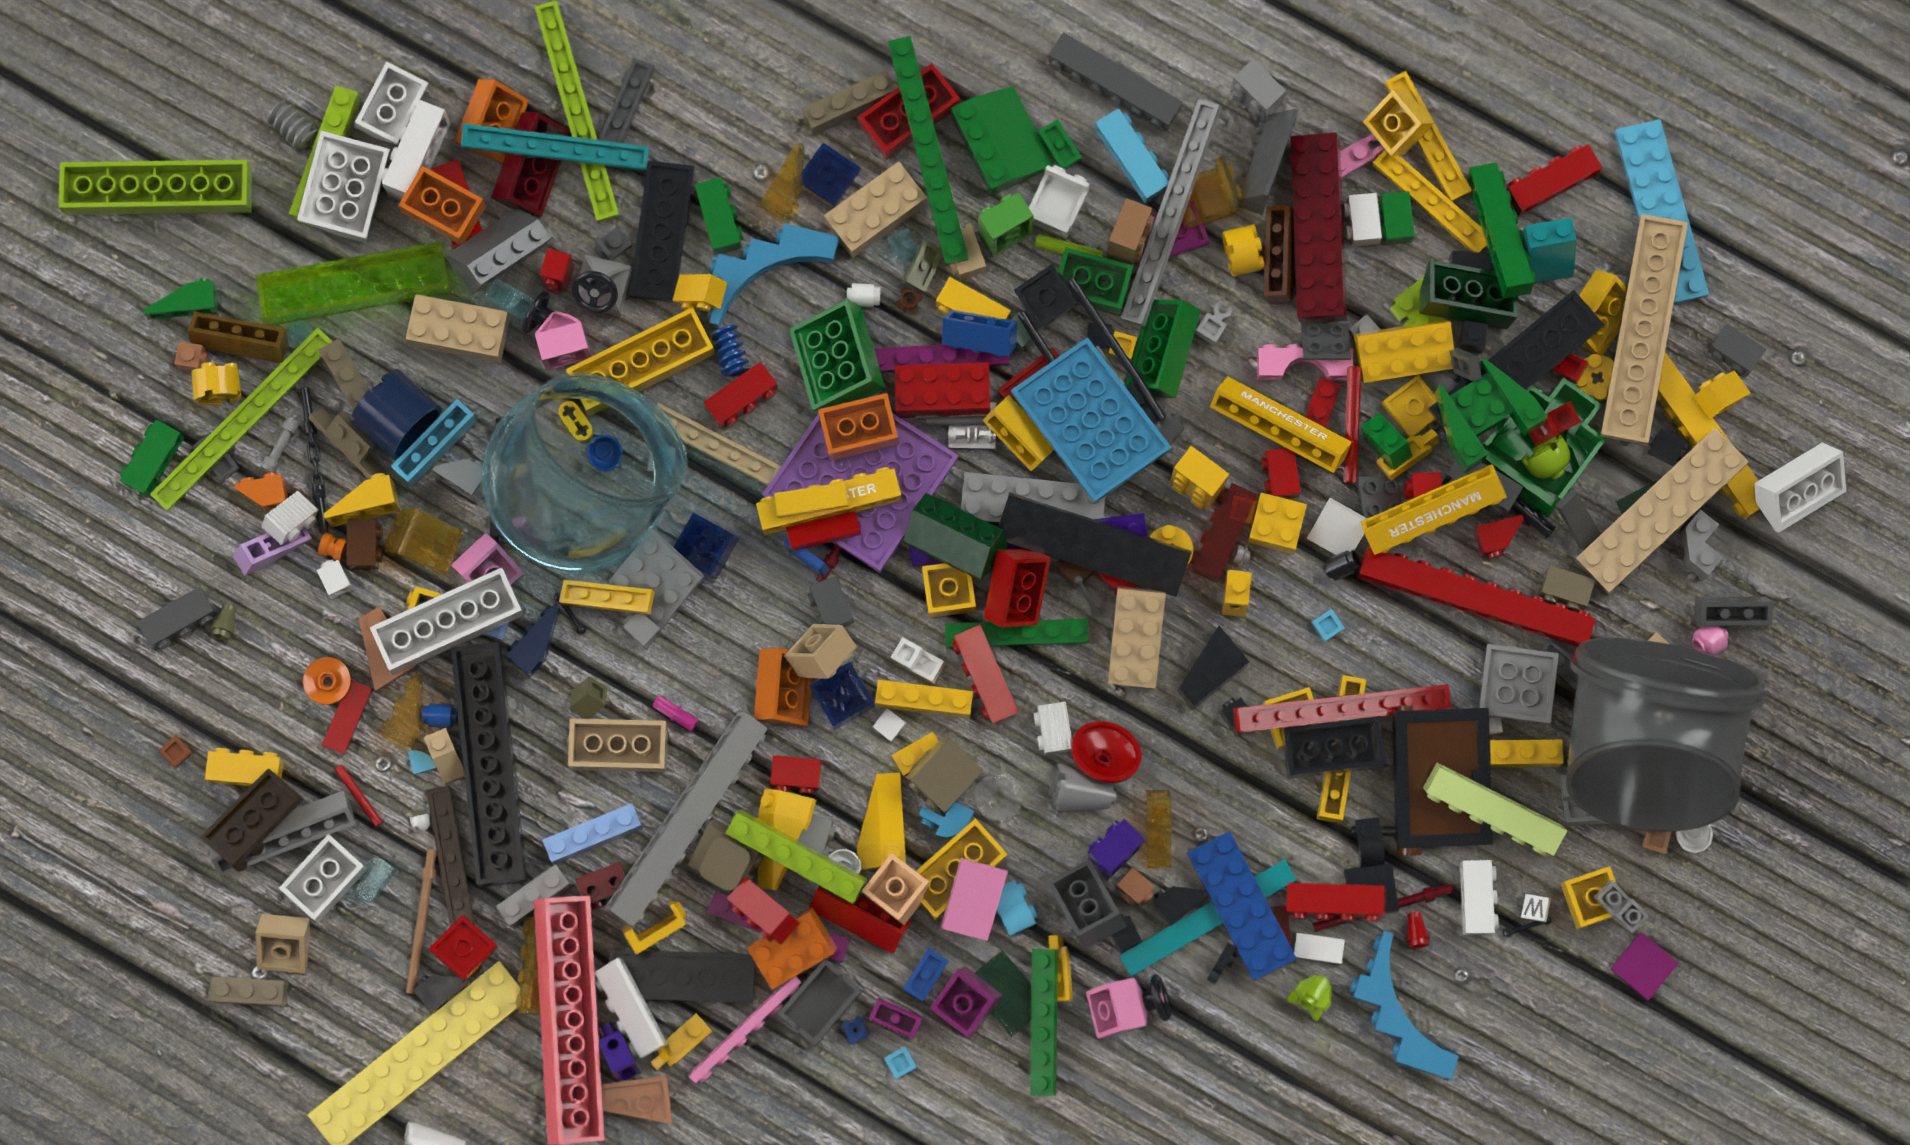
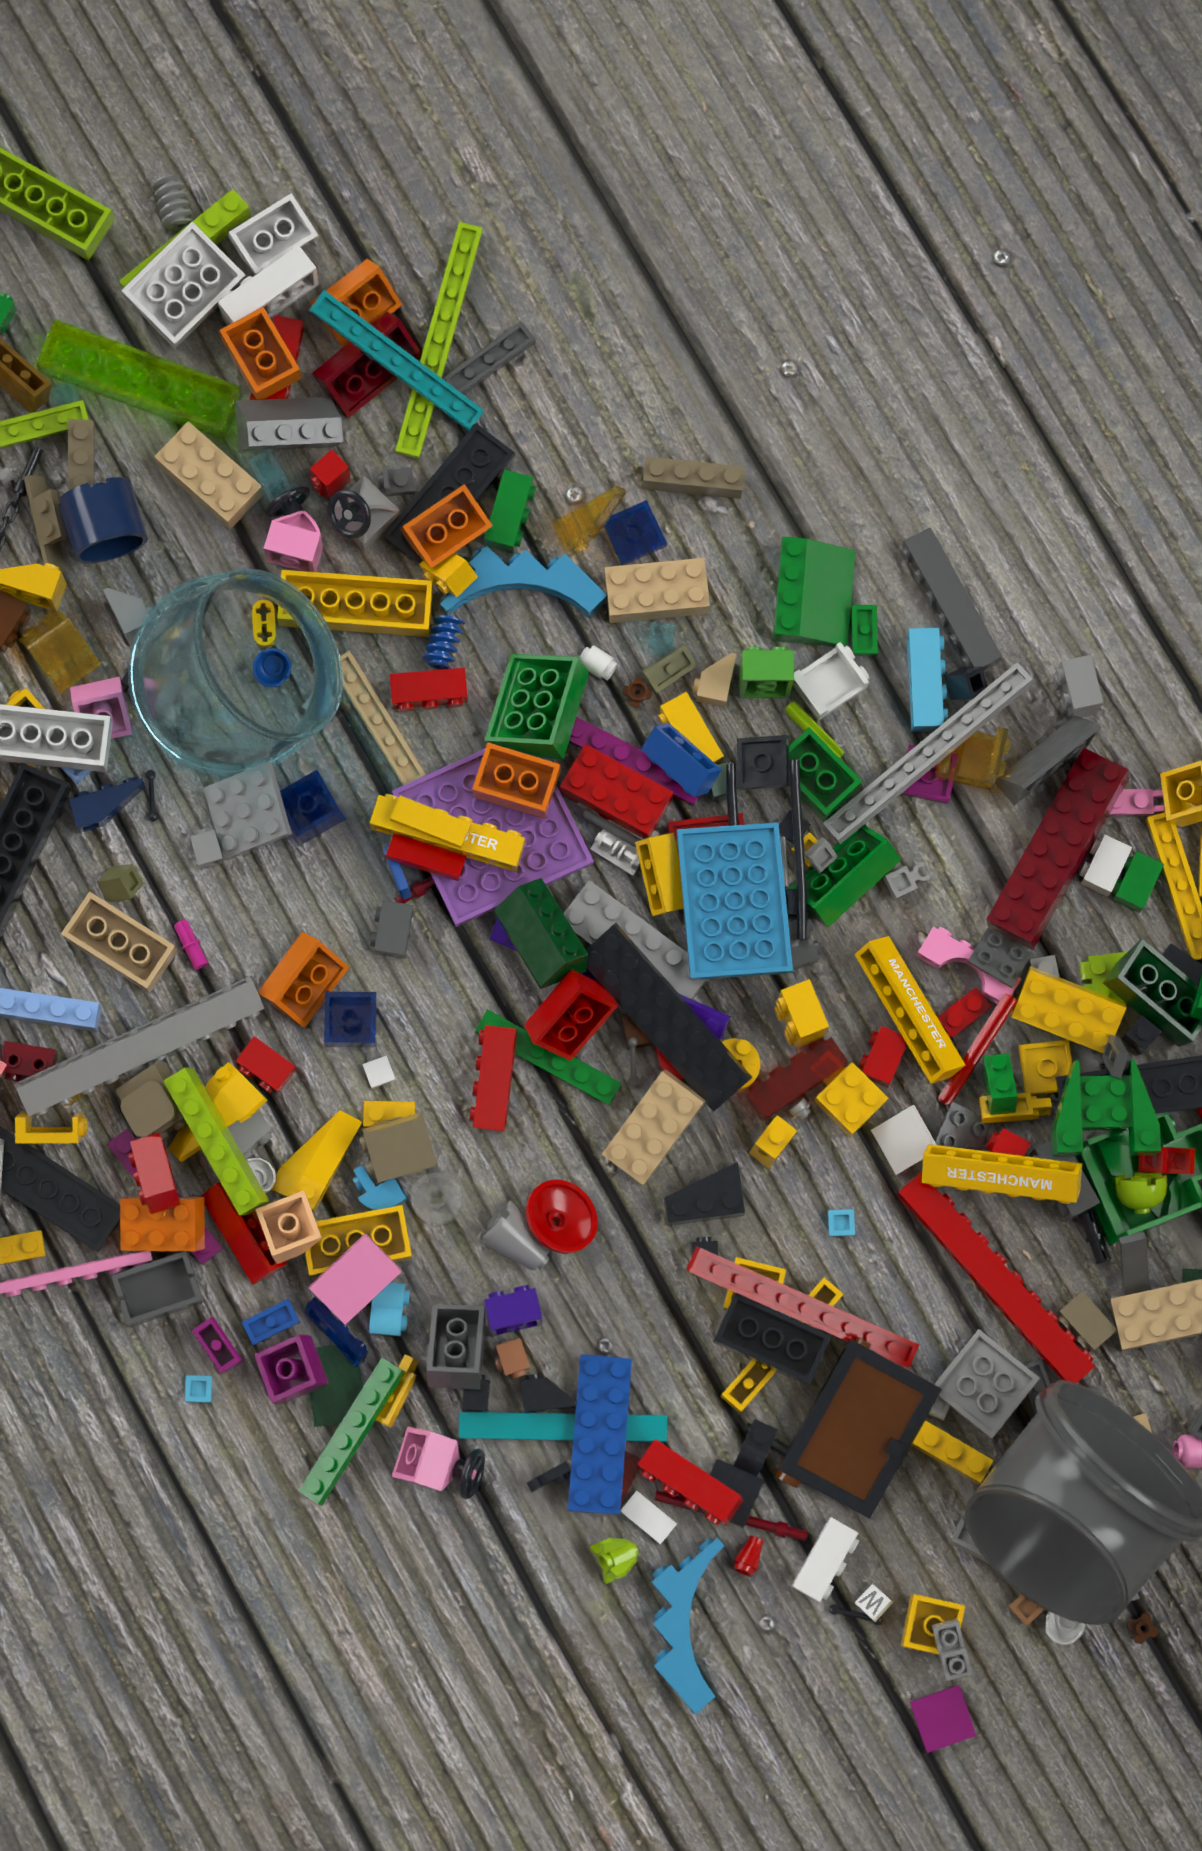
camera: 25 degrees right, 0 degrees up
medium azure brick [391,399,477,488] -> none
yellow plate [559,580,655,615] -> none
tan brick [784,624,857,679] -> none
blue plate [841,1016,869,1045] -> none
red brick [858,63,960,160] -> none
yellow brick [875,680,973,719] -> none
green plate [888,36,969,266] -> none
white slope [890,637,946,684] -> none
yellow brick [922,563,976,618] -> none
white brick [1033,702,1072,755] -> none
medium nougat brick [1106,198,1155,266] -> none
clear yellow slope [1146,790,1171,868] -> none
yellow brick [1222,224,1265,277] -> none
reddish brown brick [1264,205,1294,304] -> none
black brick [1324,550,1361,581] -> none
yellowish green brick [1423,762,1567,856] -> none
red slope [1474,515,1524,559] -> none
none -> clear blue plate [304,1297,368,1368]
none -> orange slope [400,484,493,569]
none -> light grey tile [805,837,838,874]
none -> black brick [944,666,988,700]
none -> reddish brown plate [1127,1613,1158,1644]

